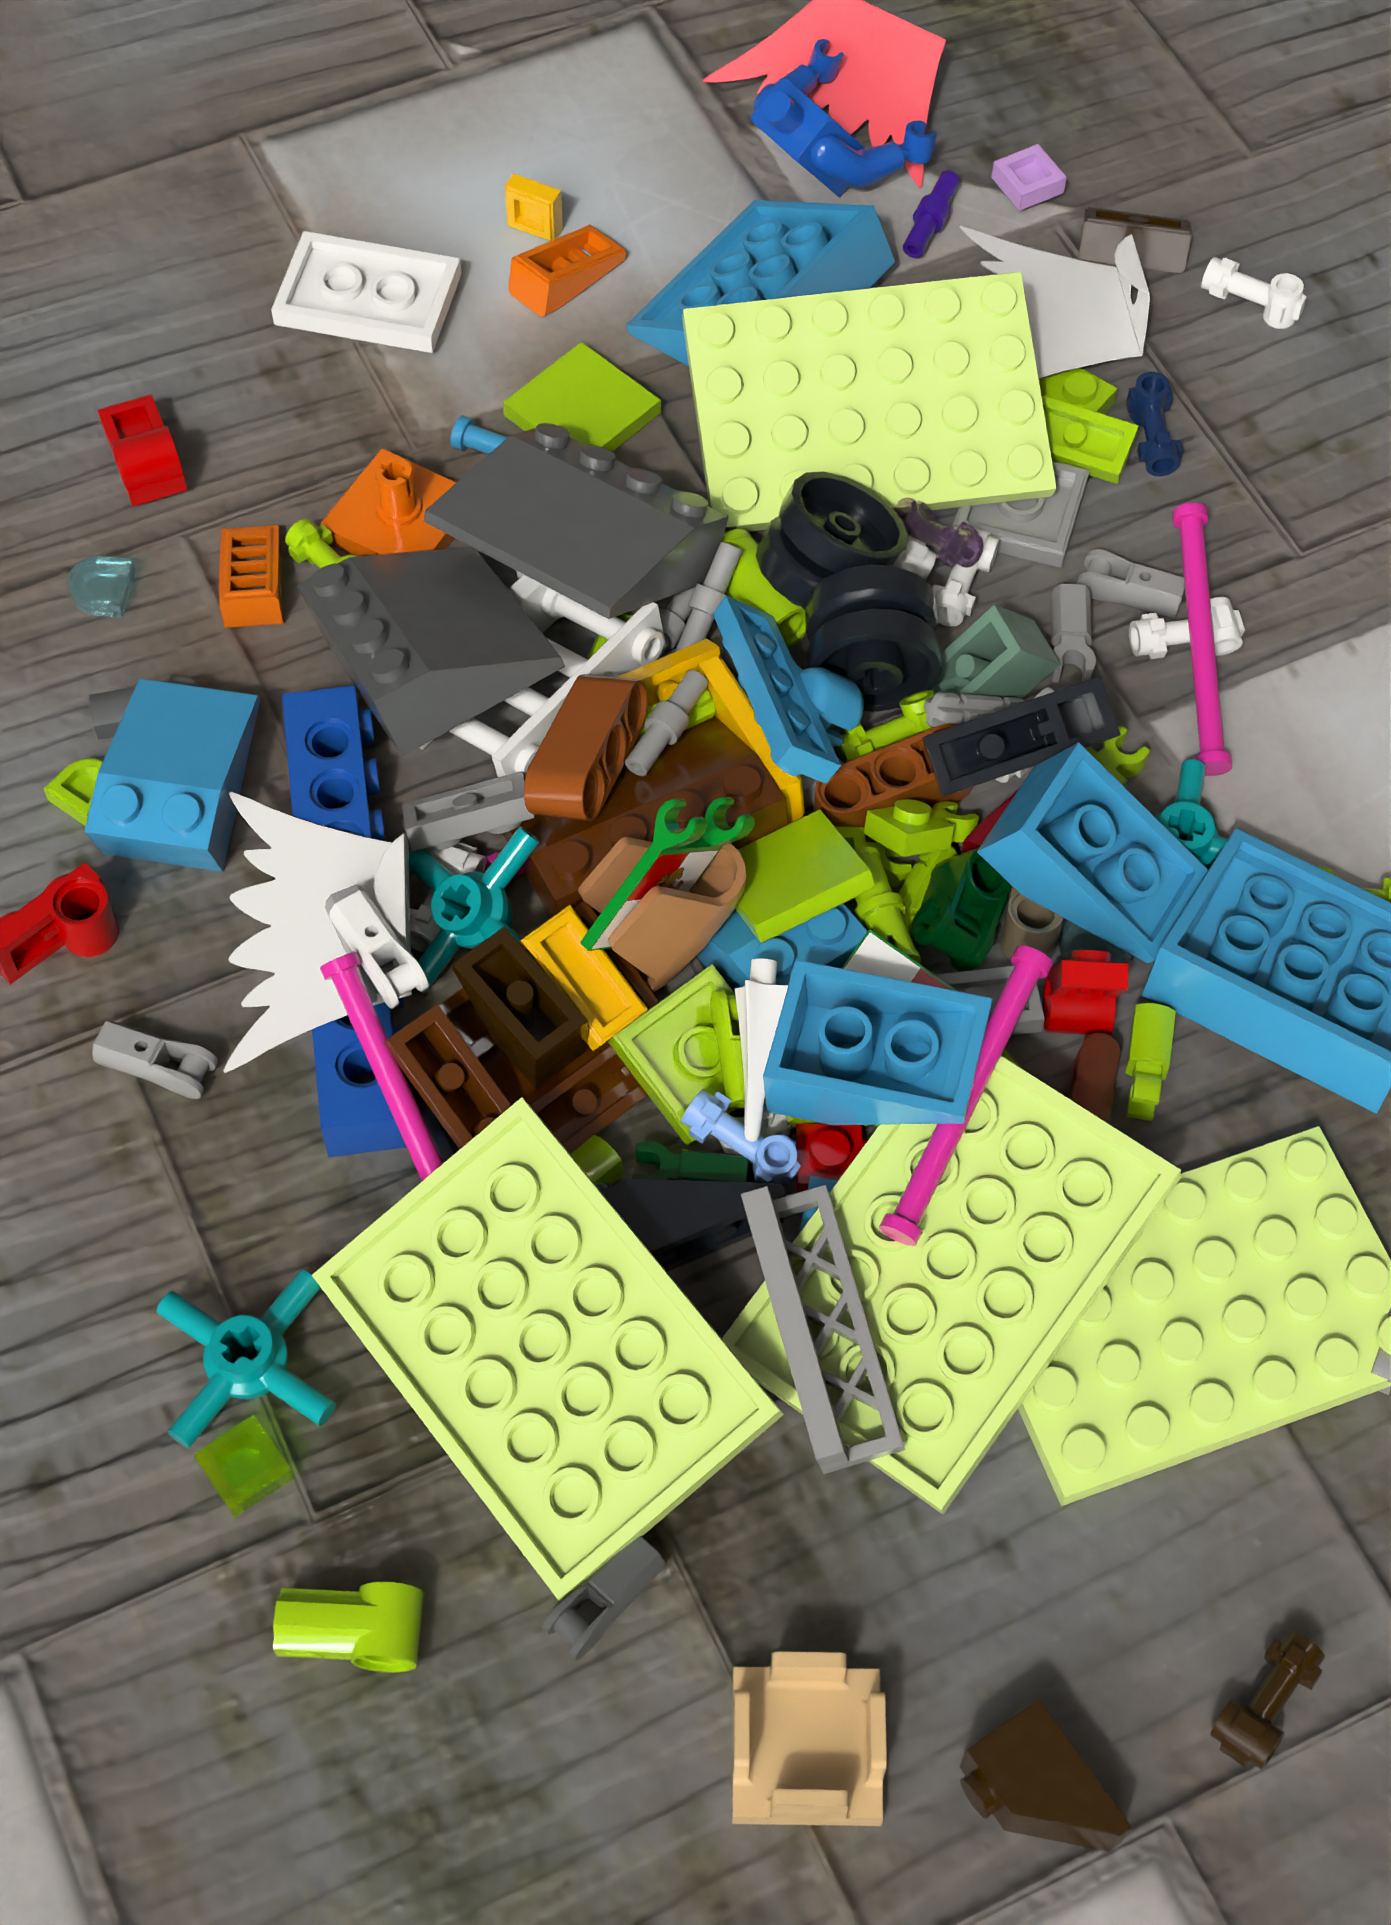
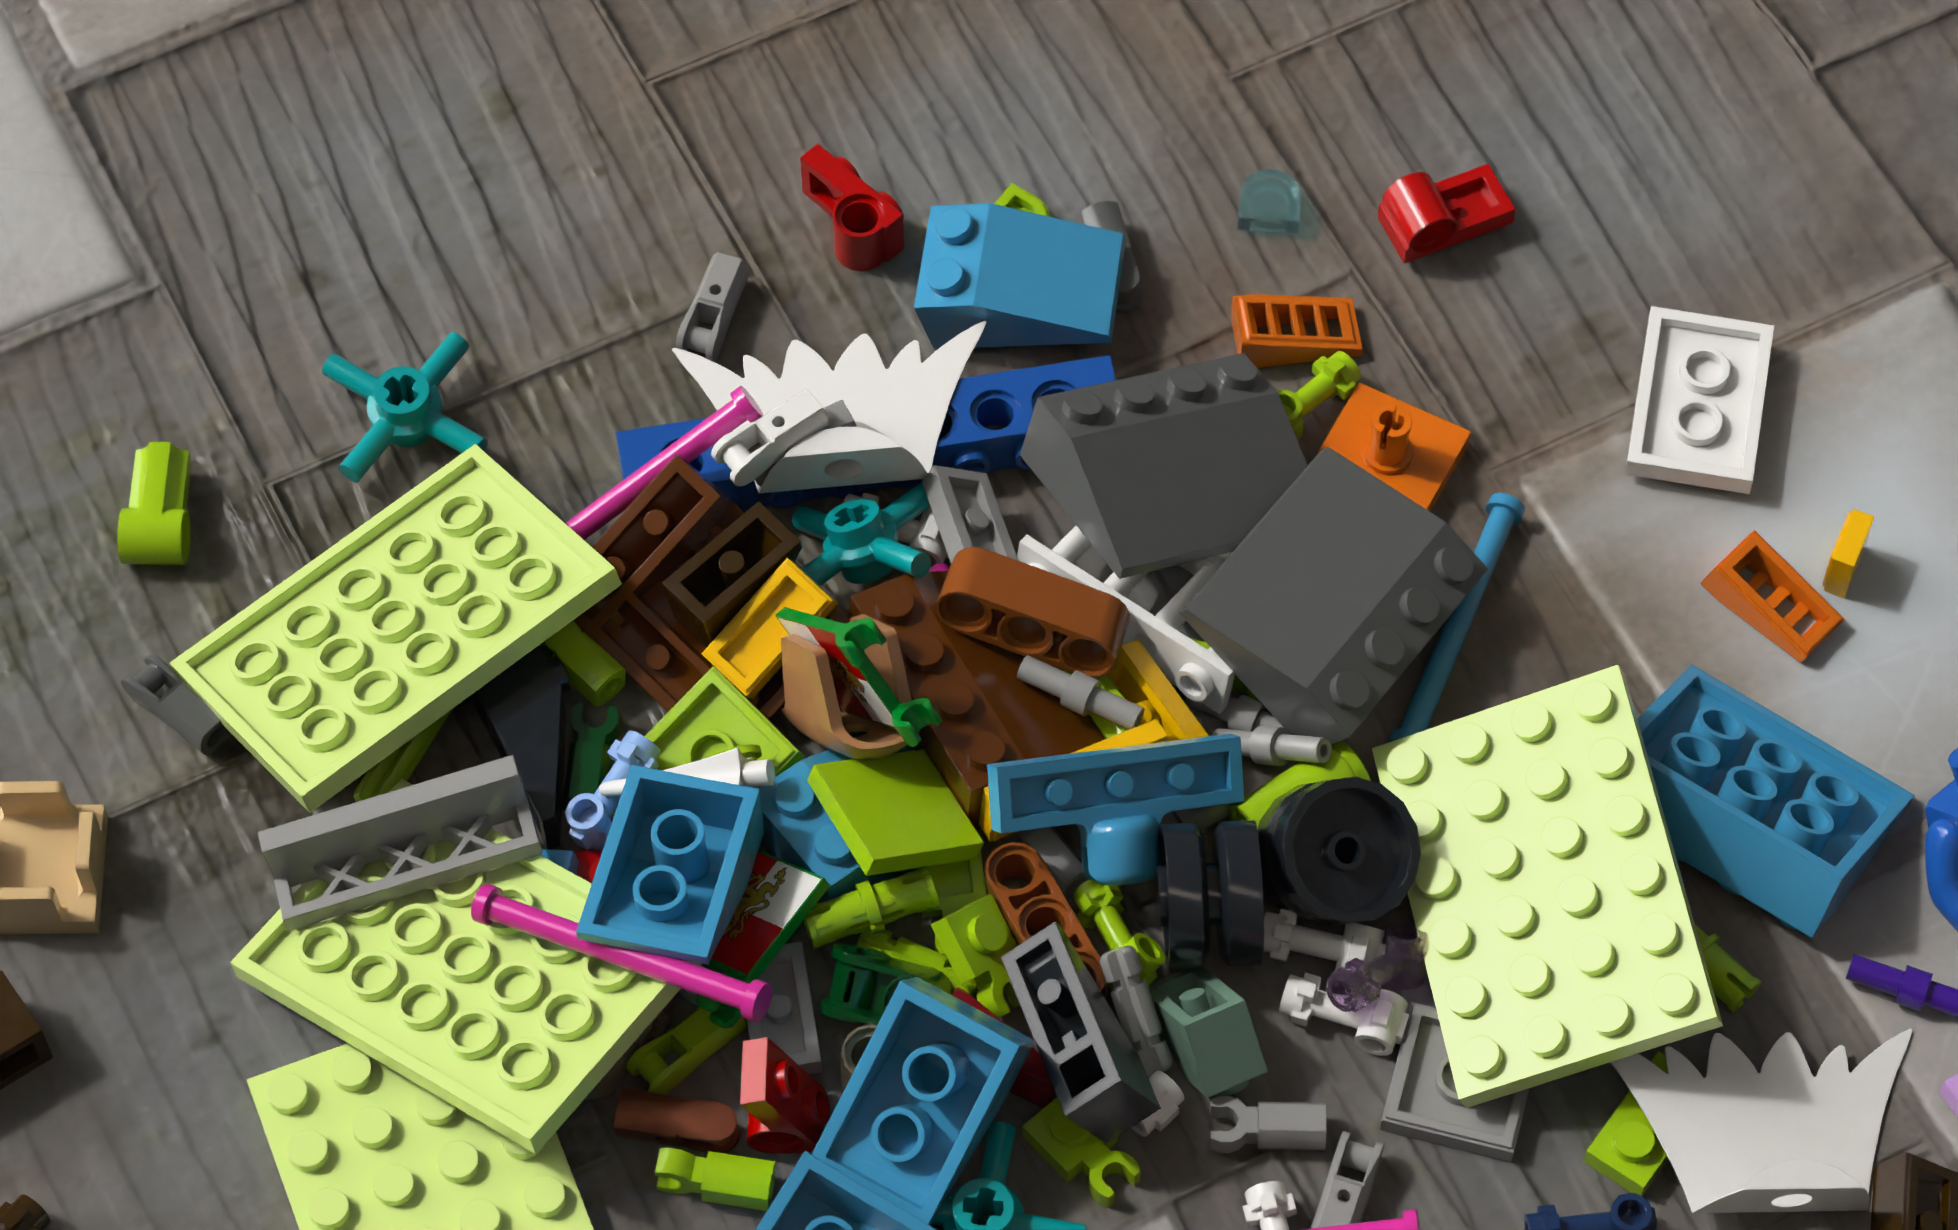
camera: 90 degrees right, 0 degrees up
clear neon green plate [193,1414,294,1519] -> none
lime tile [503,342,661,452] -> none
lime plate [1041,394,1139,484] -> none

